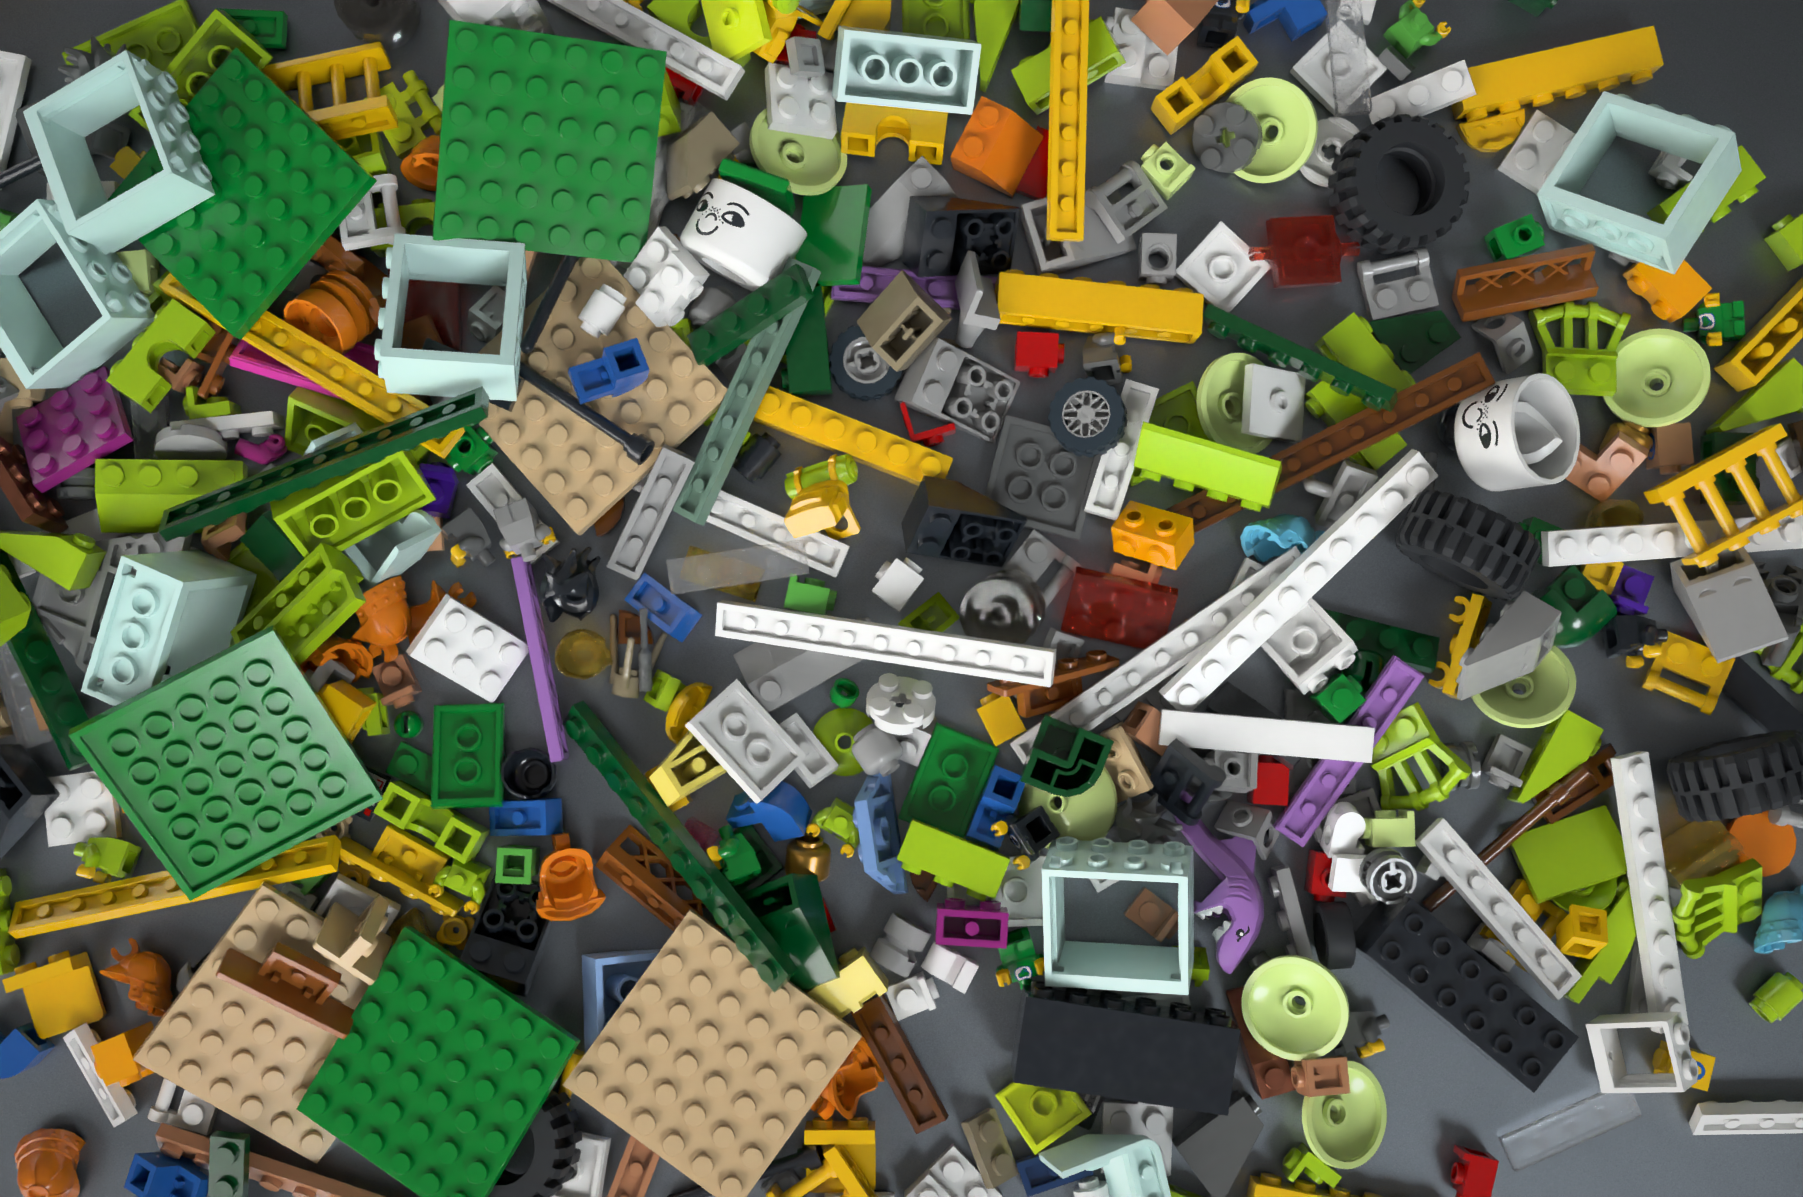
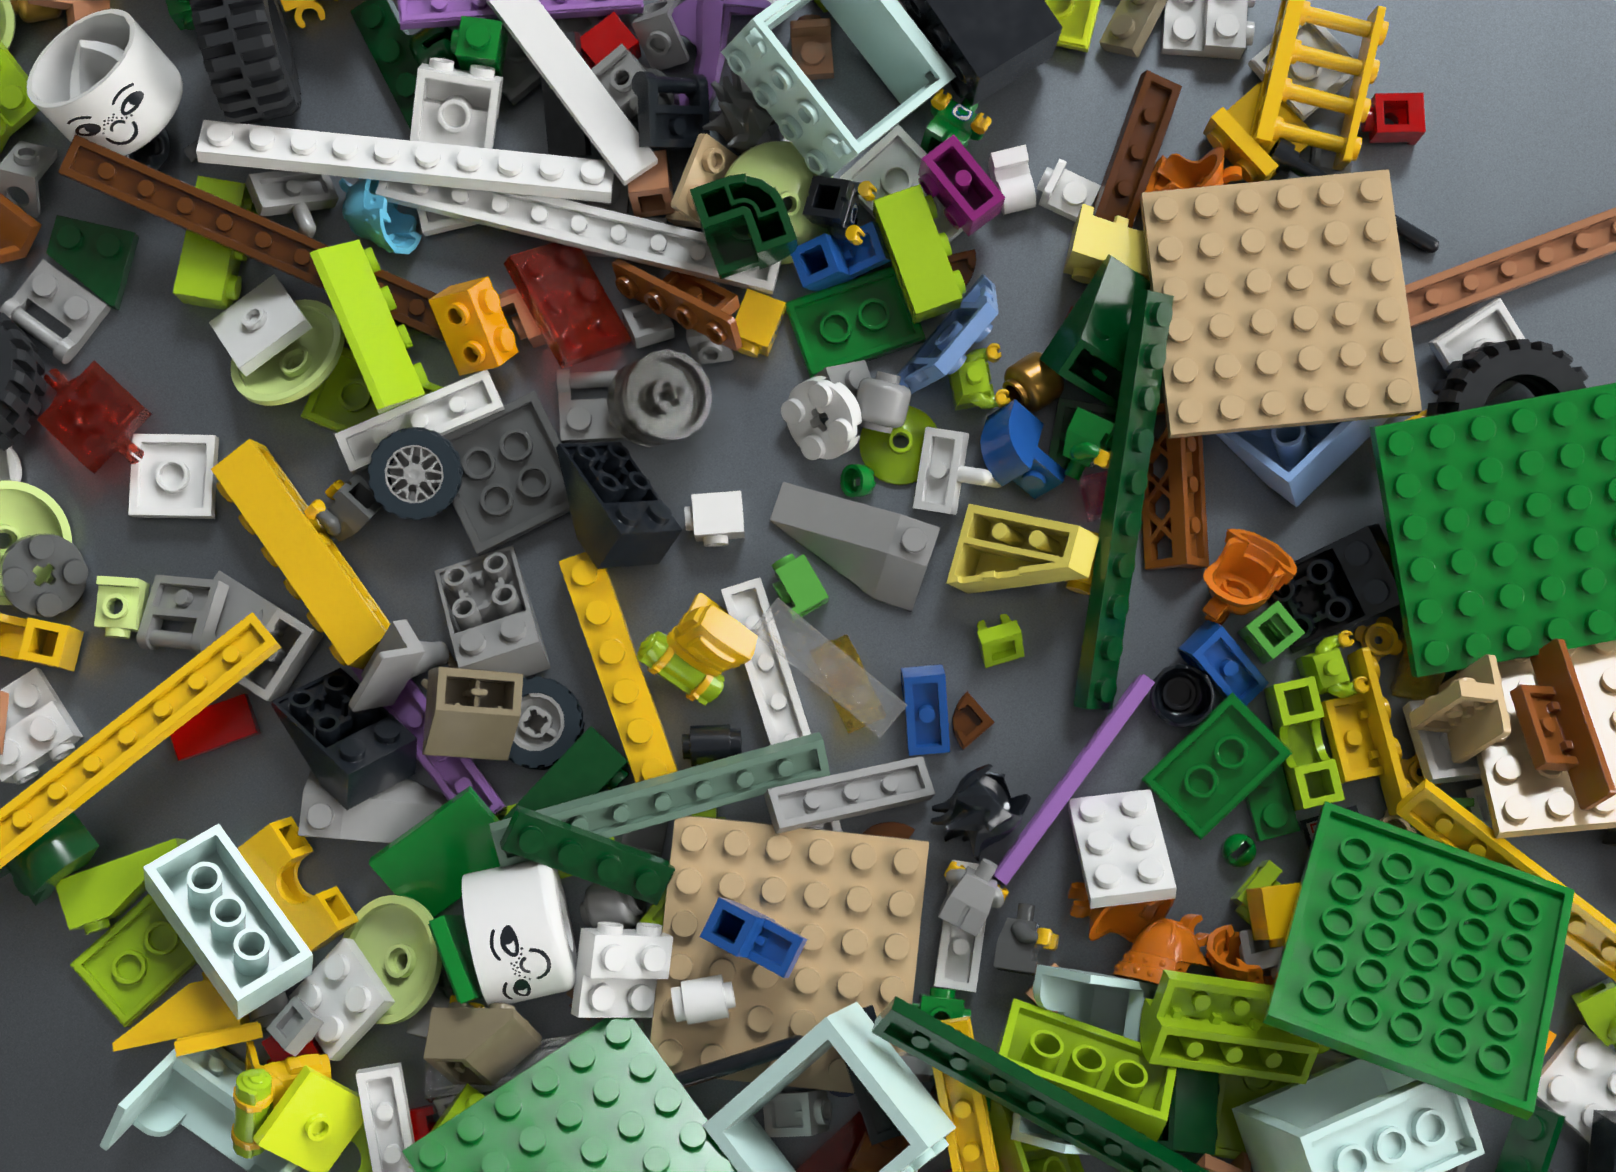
camera: 135 degrees left, 5 degrees down
nougat bracket [372,654,422,709] -> none
dark purple bracket [418,462,459,519] -> none
black piece [519,361,655,465] -> none
clear yellow hair [555,629,613,680] -> none
dark tan plant [609,614,667,698] -> none
dark grey piece [638,608,653,691] -> none
yellow tile [665,682,712,745] -> none
white plate [685,679,807,804] -> none
white plate [715,600,1057,687] -> none
light grey wheel [869,912,931,977] -> none
lime slope [898,592,960,632] -> none
red bracket [900,402,956,448] -> none
orange slope [950,96,1043,198] -> none
lime brick [1011,16,1127,115] -> none
red brick [1014,331,1064,378] -> none
light grey brick [1137,233,1177,287] -> none
dark green plate [1203,304,1398,412] -> none
lime brick [1314,312,1416,393] -> none

